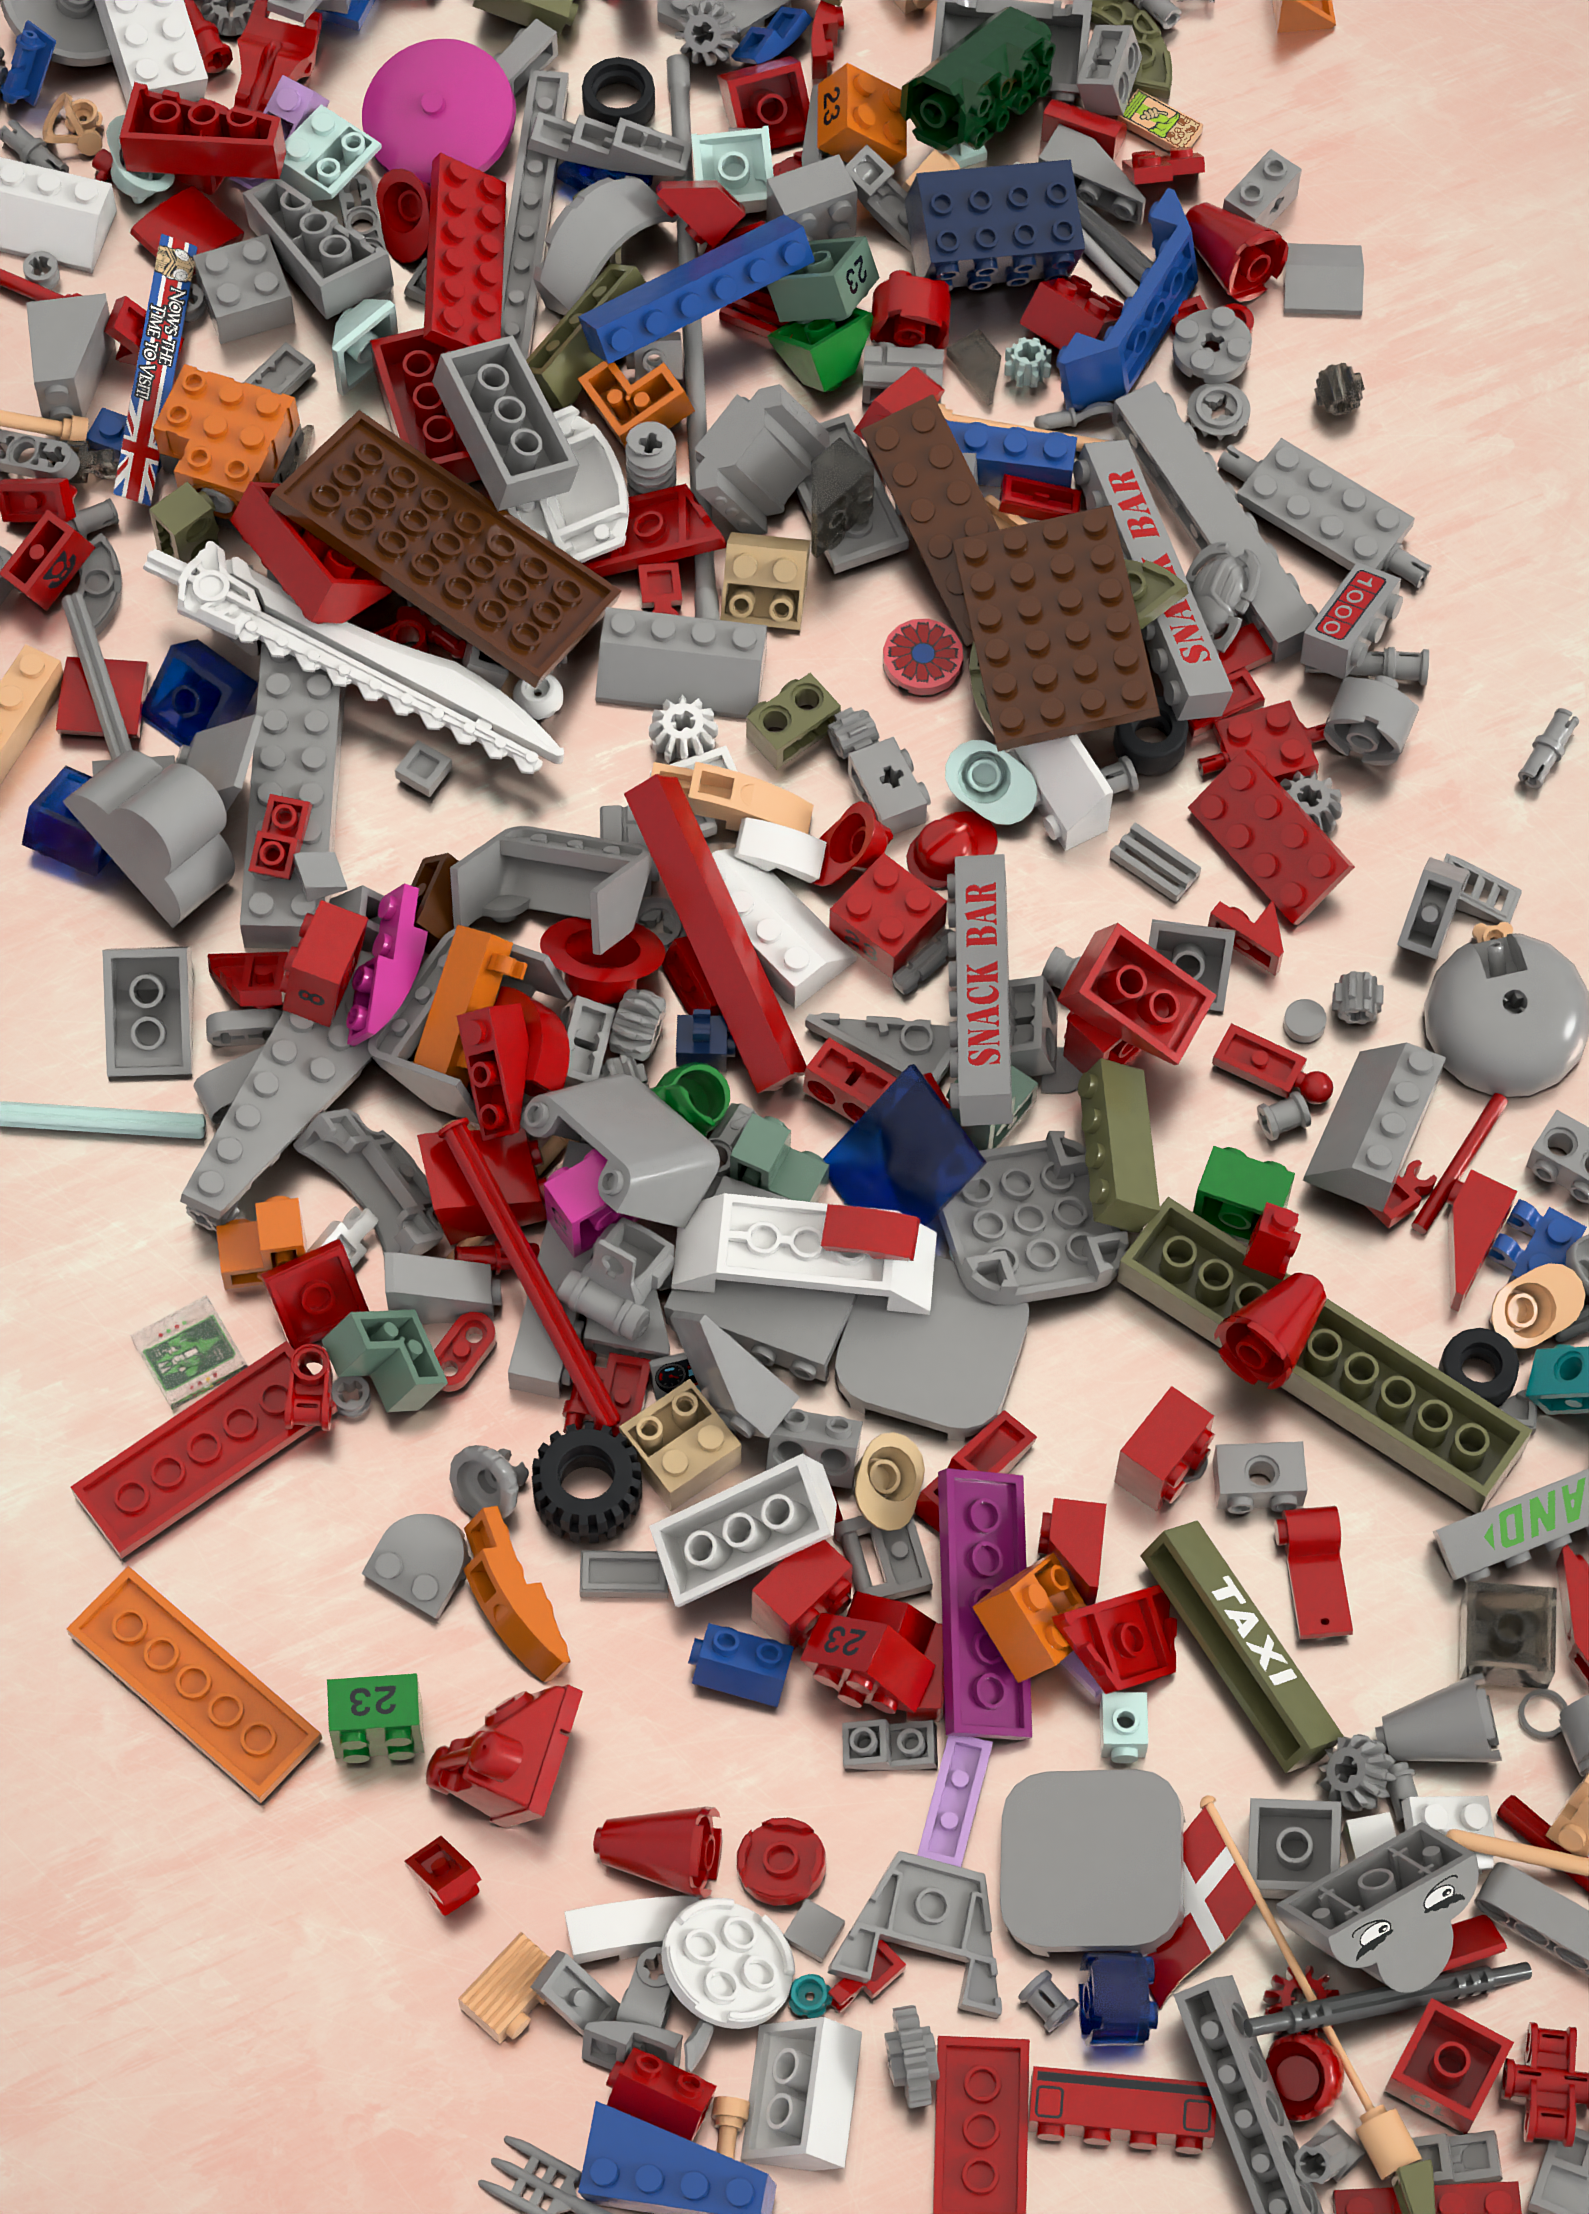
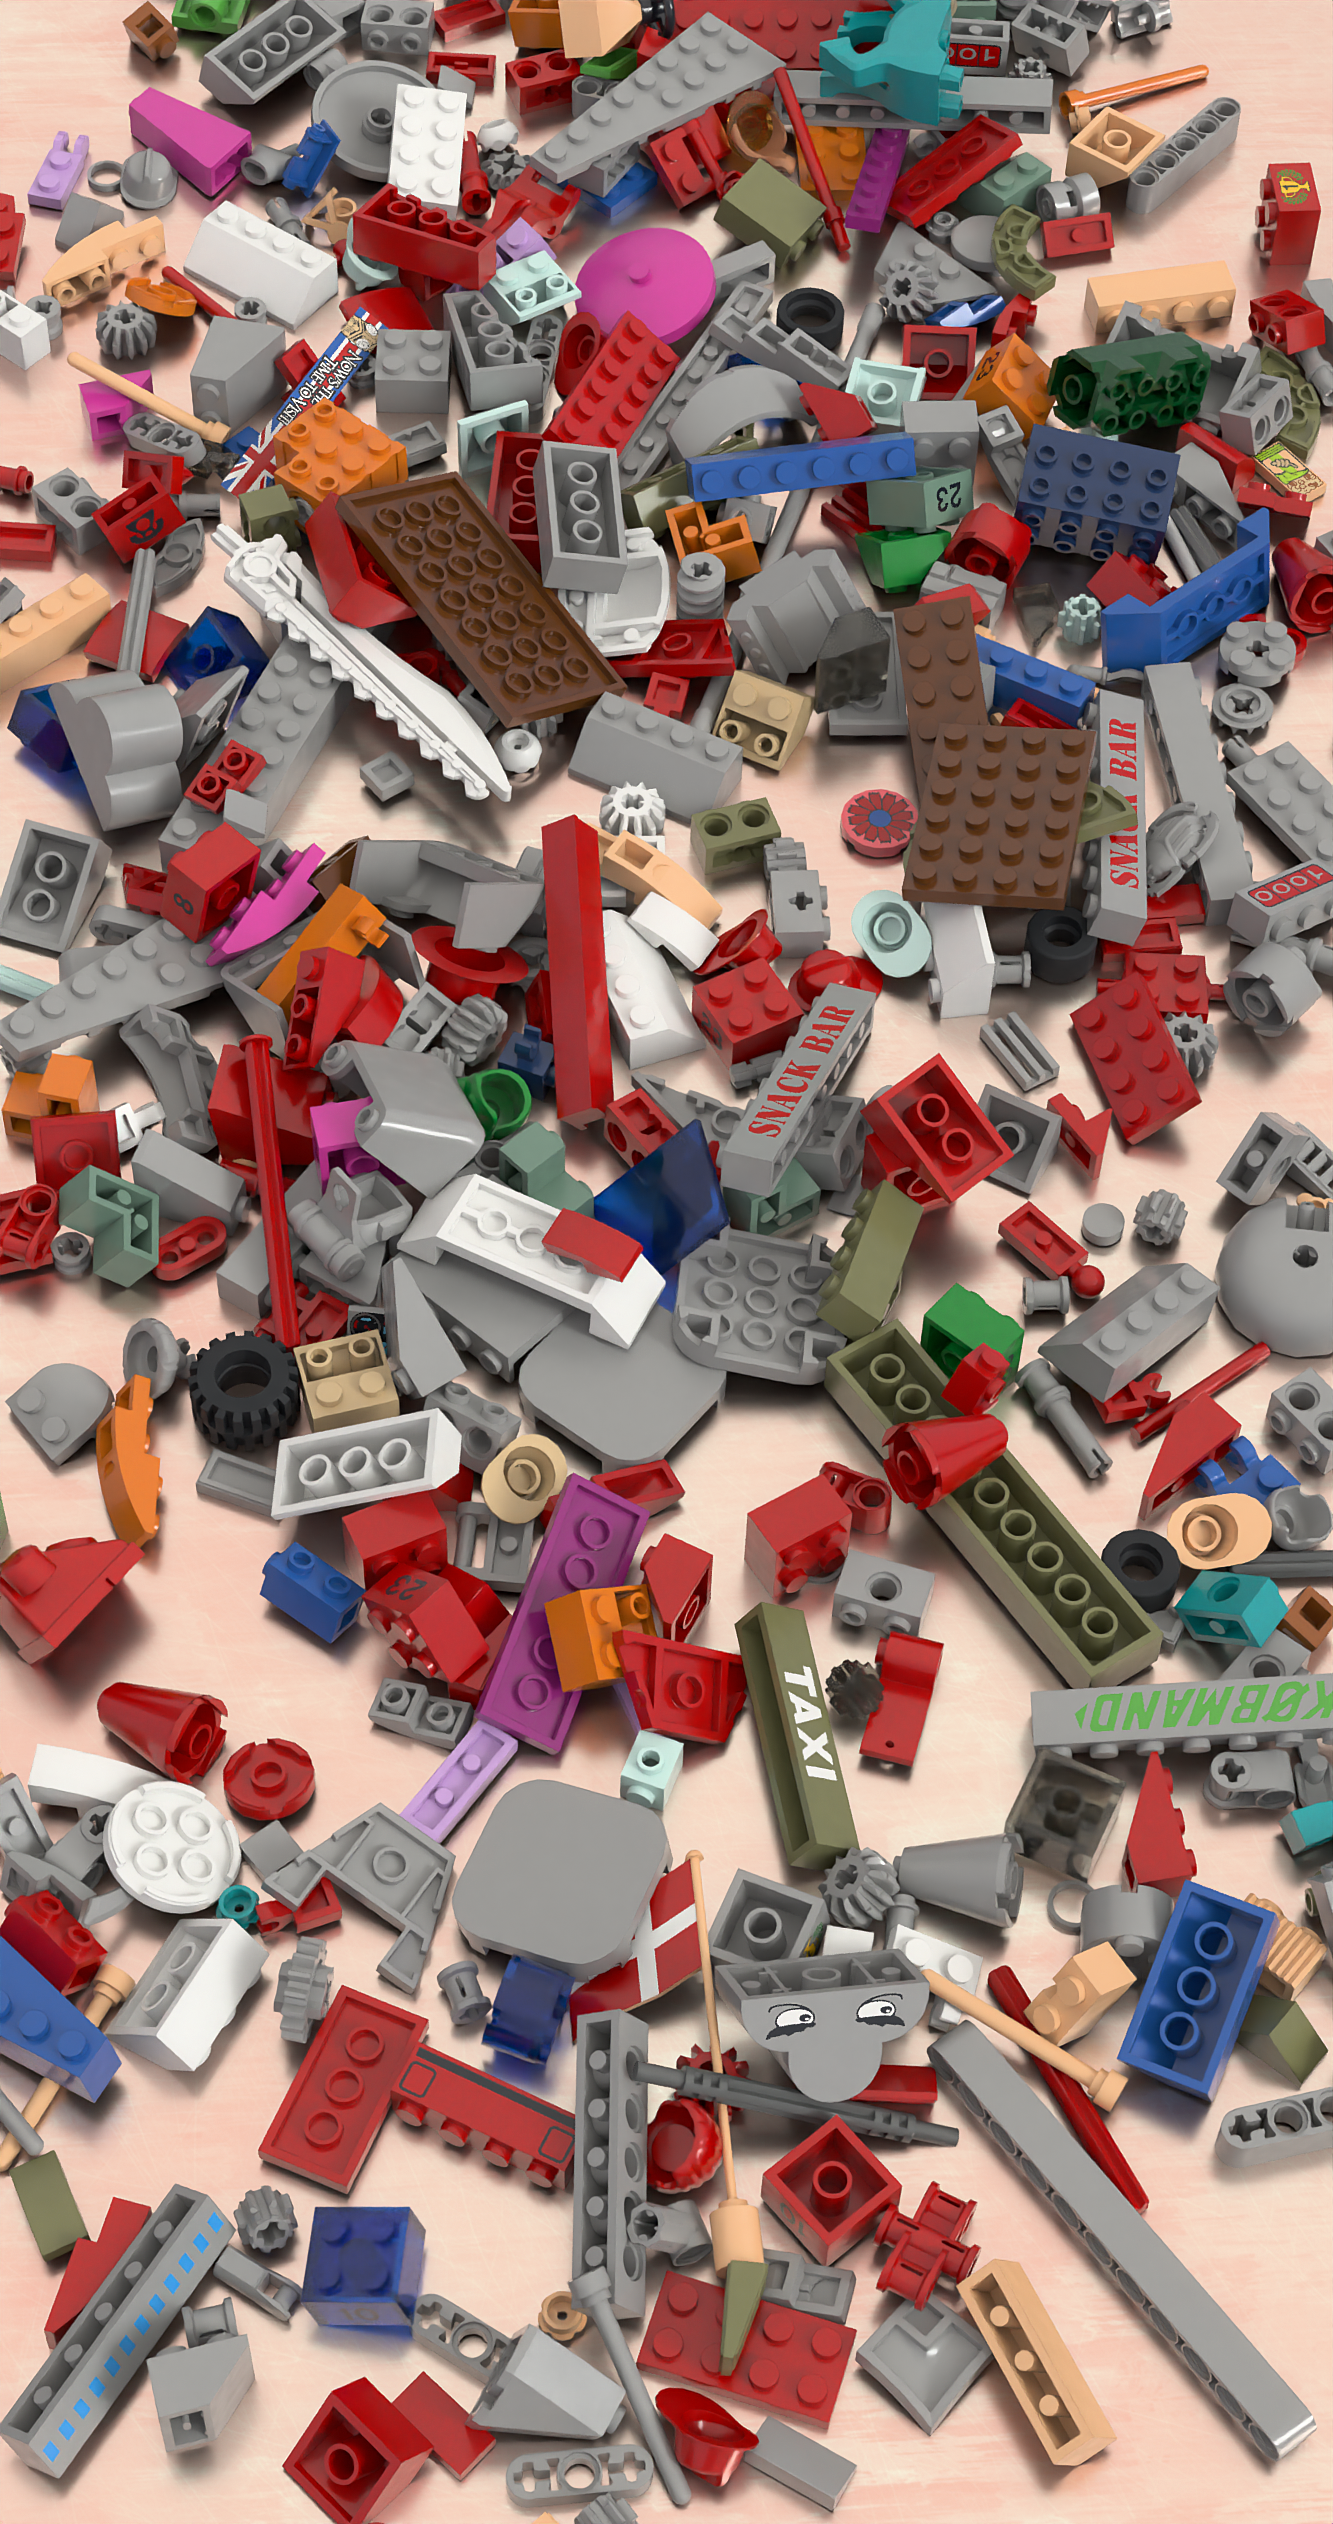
camera: 20 degrees right, 10 degrees down
none -> red piece [819,1462,892,1534]
none -> clear smoke gear [825,1659,885,1720]
none -> light grey pin [1015,1358,1113,1478]

